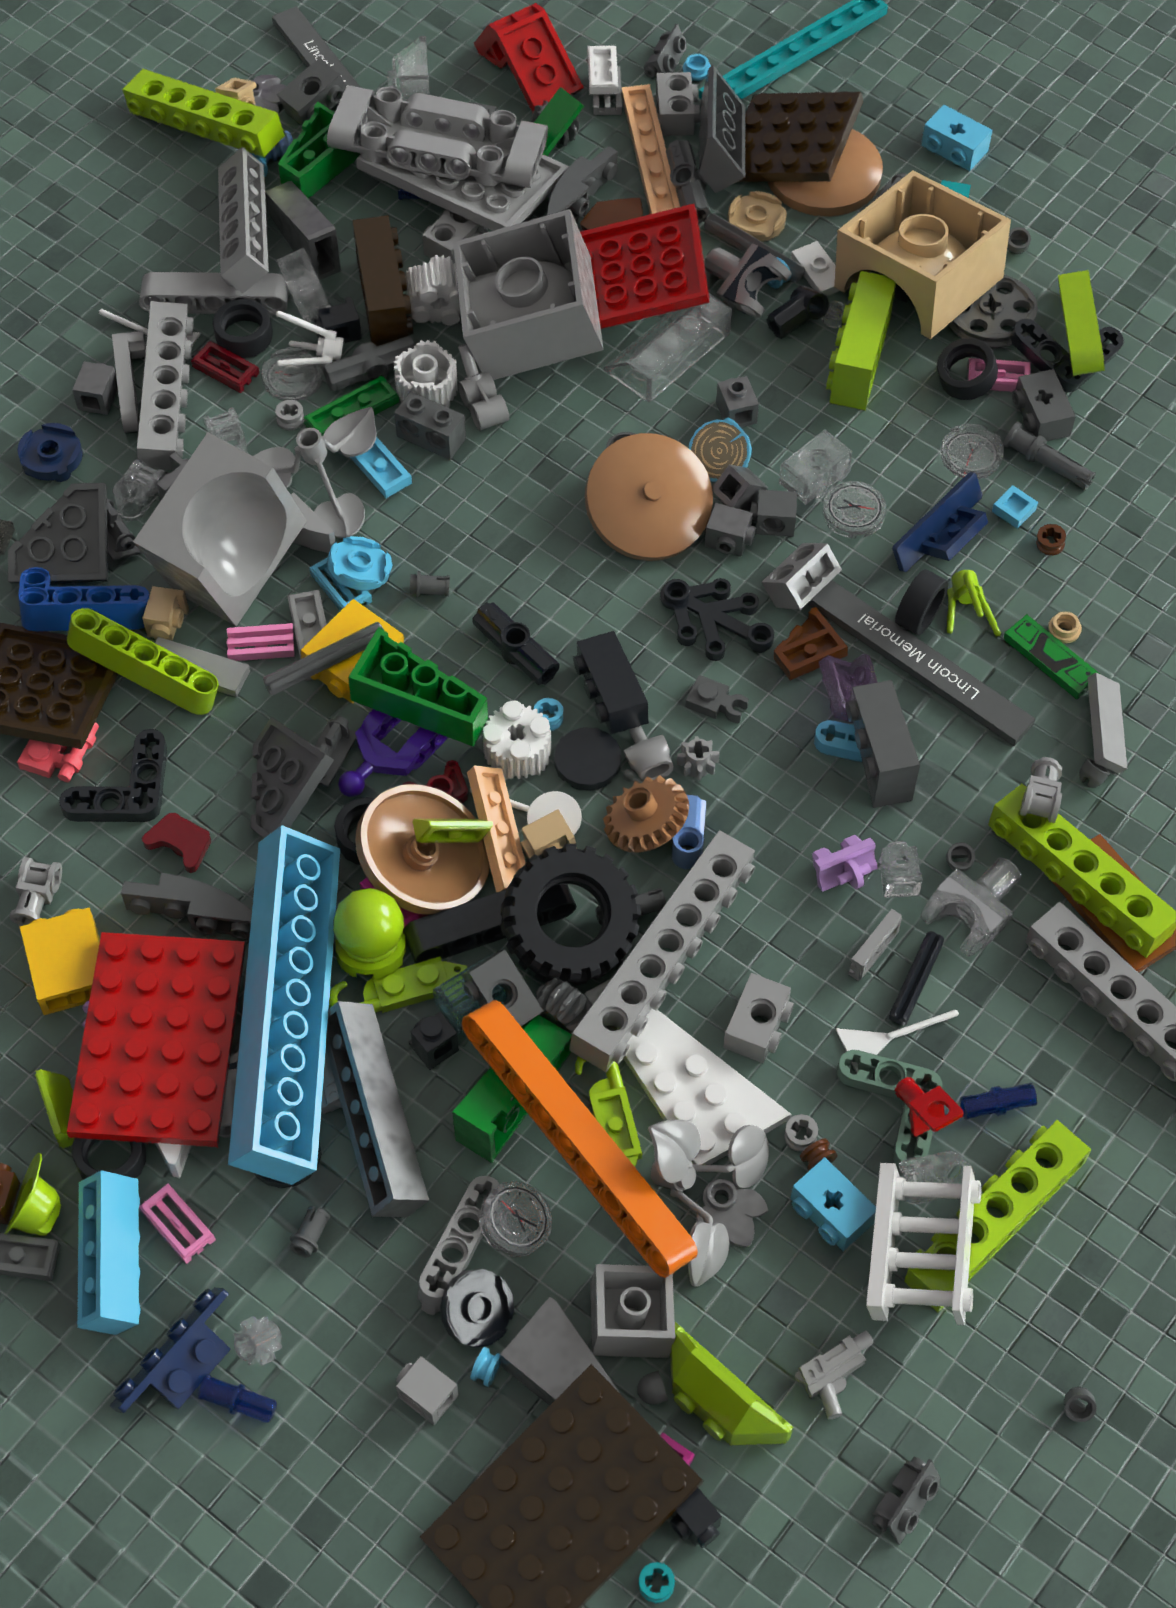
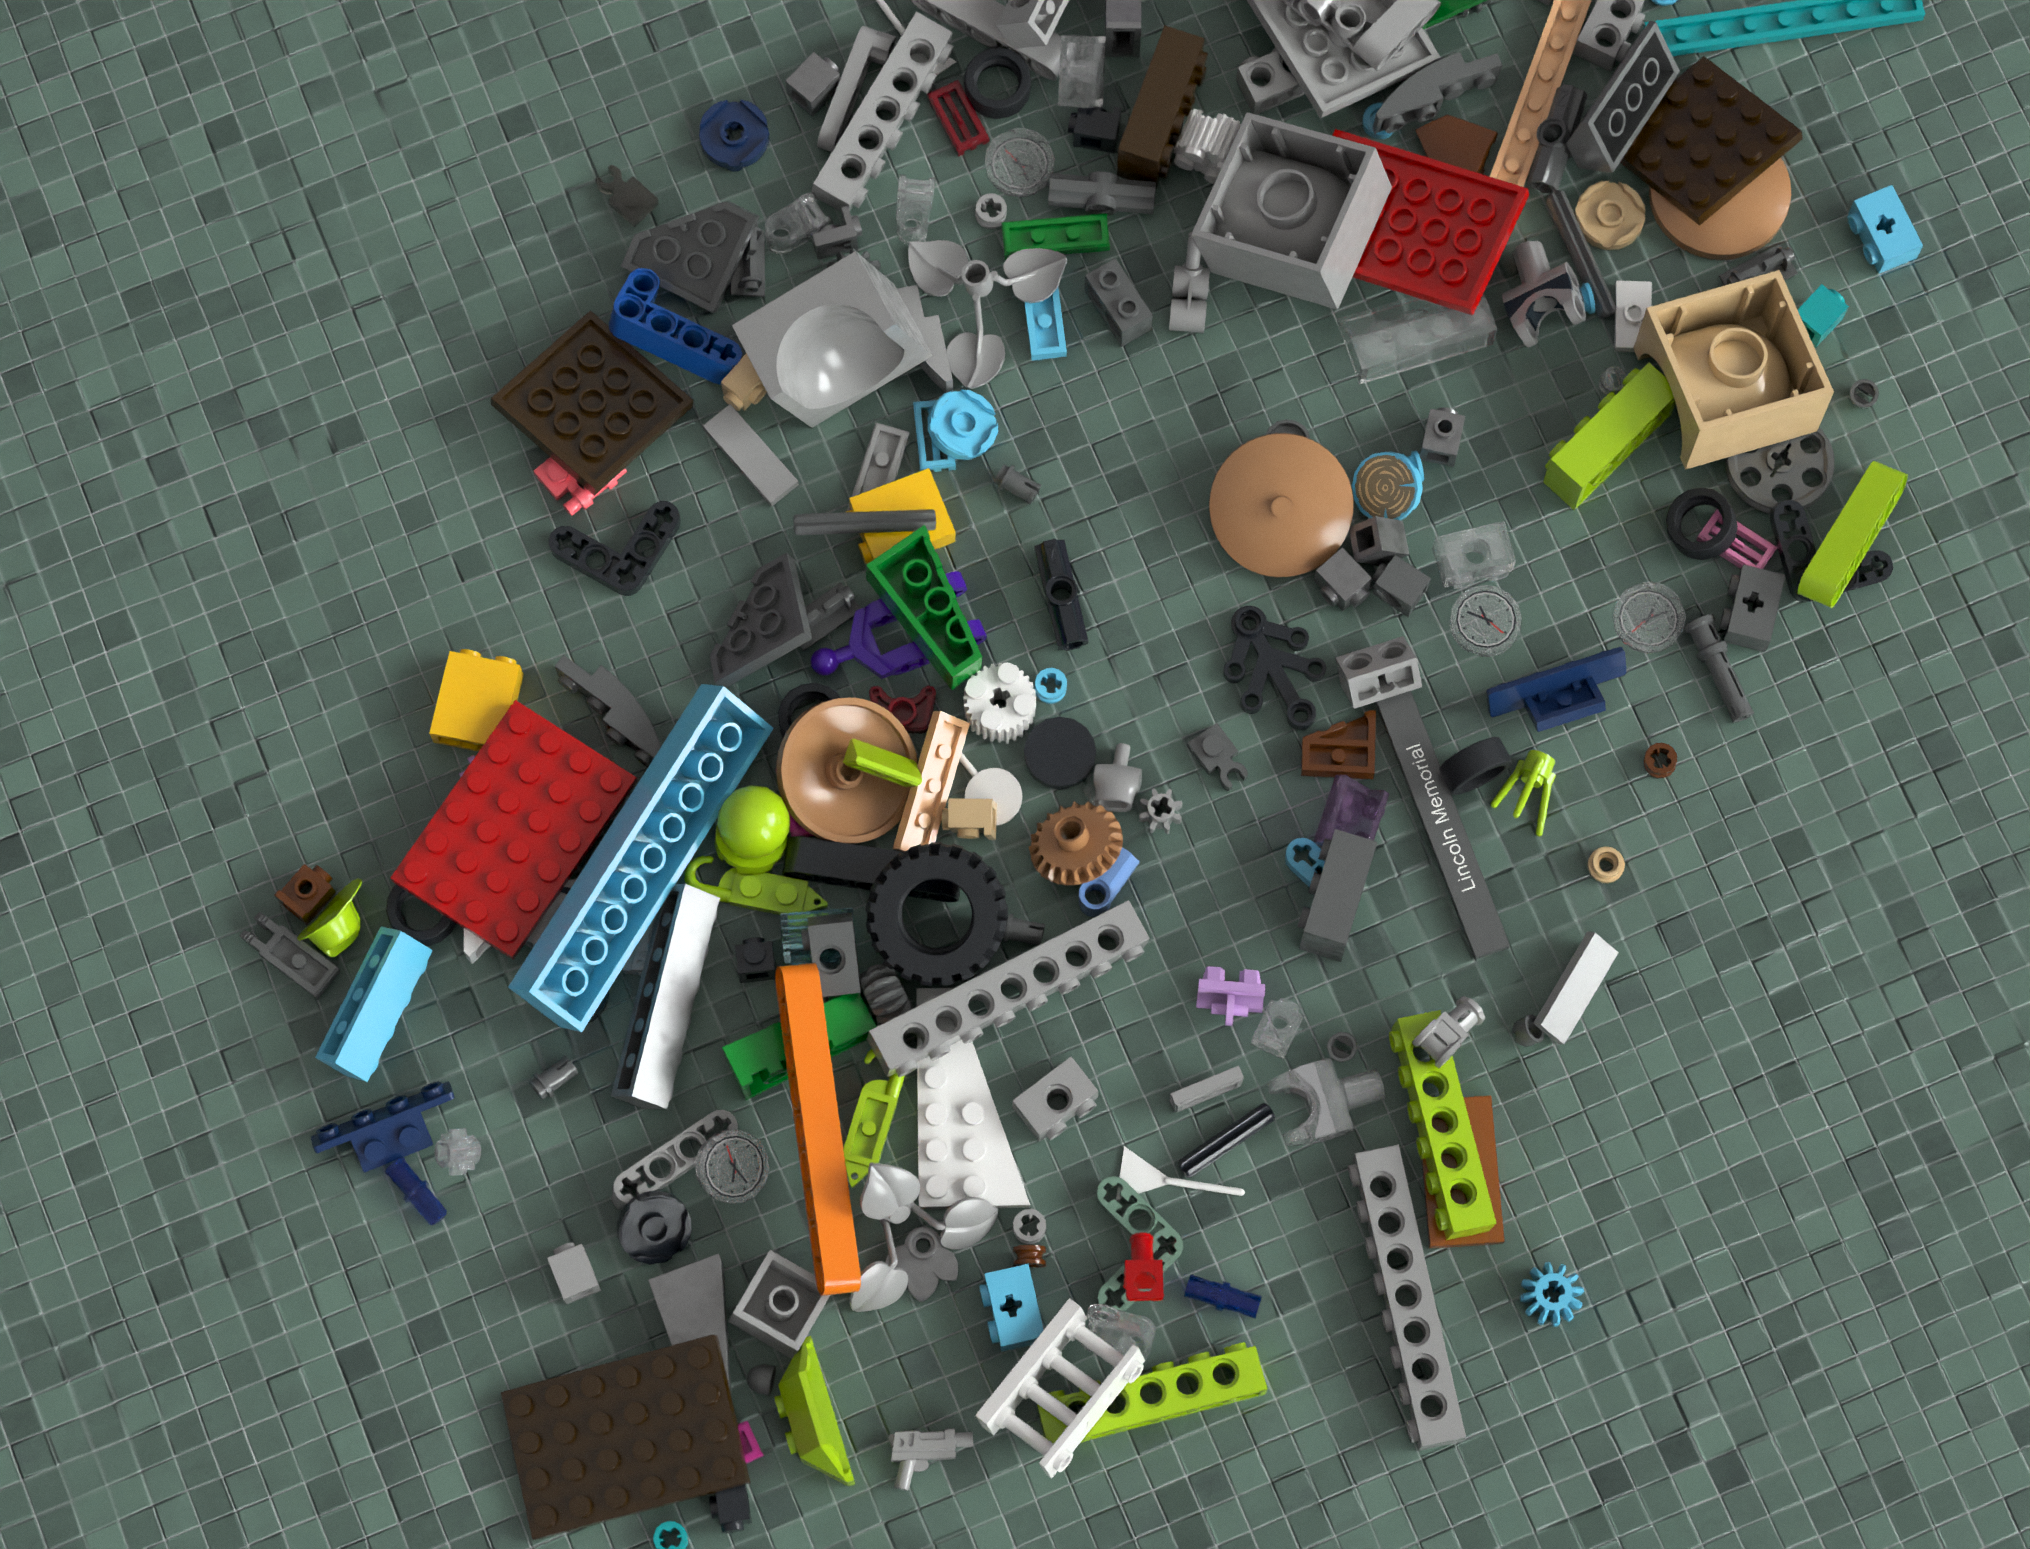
camera: 30 degrees right, 15 degrees up
light grey connector [10,857,62,926] -> none
lime slope [35,1069,75,1149] -> none
lime beam [67,608,219,715] -> none
bright pink tile [139,1183,216,1264] -> none
dark red piece [142,813,211,873] -> none
bright pink tile [227,623,295,661] -> none
white plant [276,311,344,366] -> none
white brick [394,340,458,408] -> none
medium azure bush [470,1347,501,1387] -> none
black brick [573,631,649,735] -> none
black piece [766,285,829,339] -> none
medium azure plate [992,485,1038,529] -> none
green tile [1003,614,1100,699] -> none

